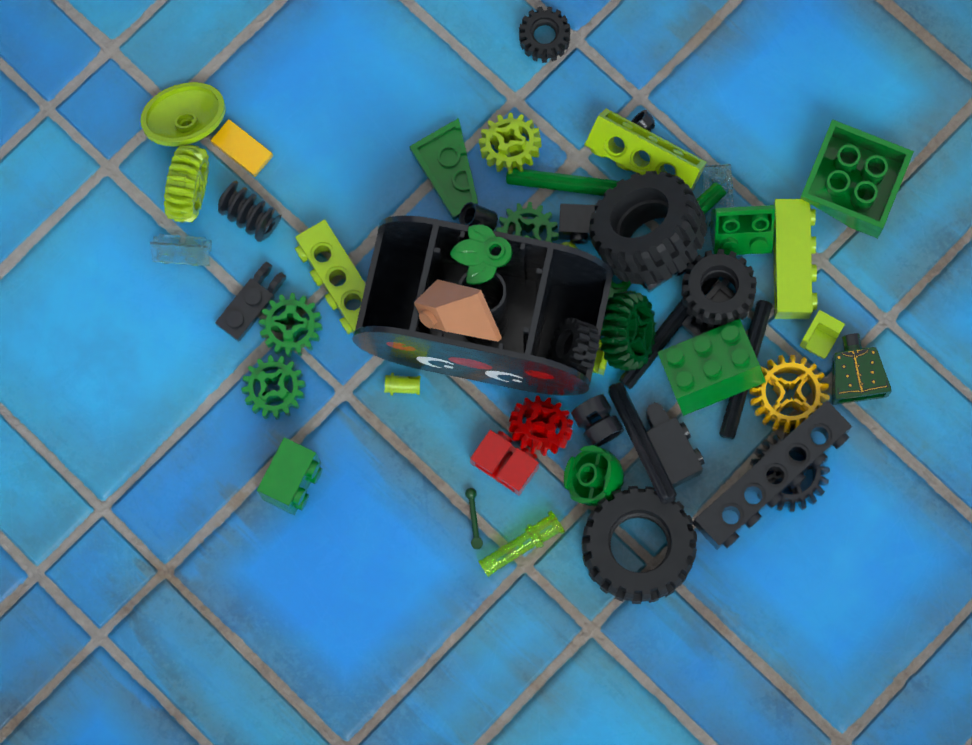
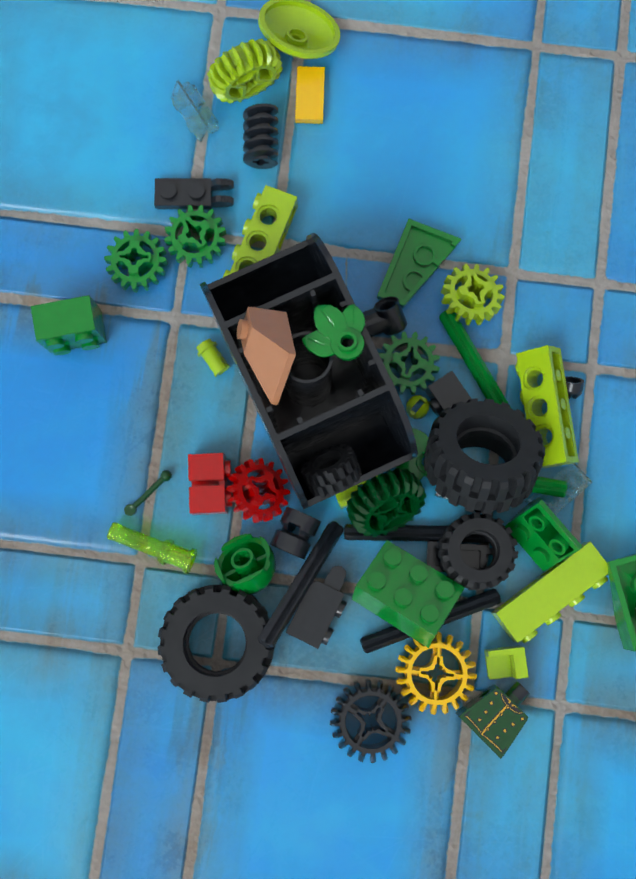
camera: 50 degrees right, 5 degrees up
black tyre [519,6,570,63] -> none
black brick [693,400,852,550] -> none

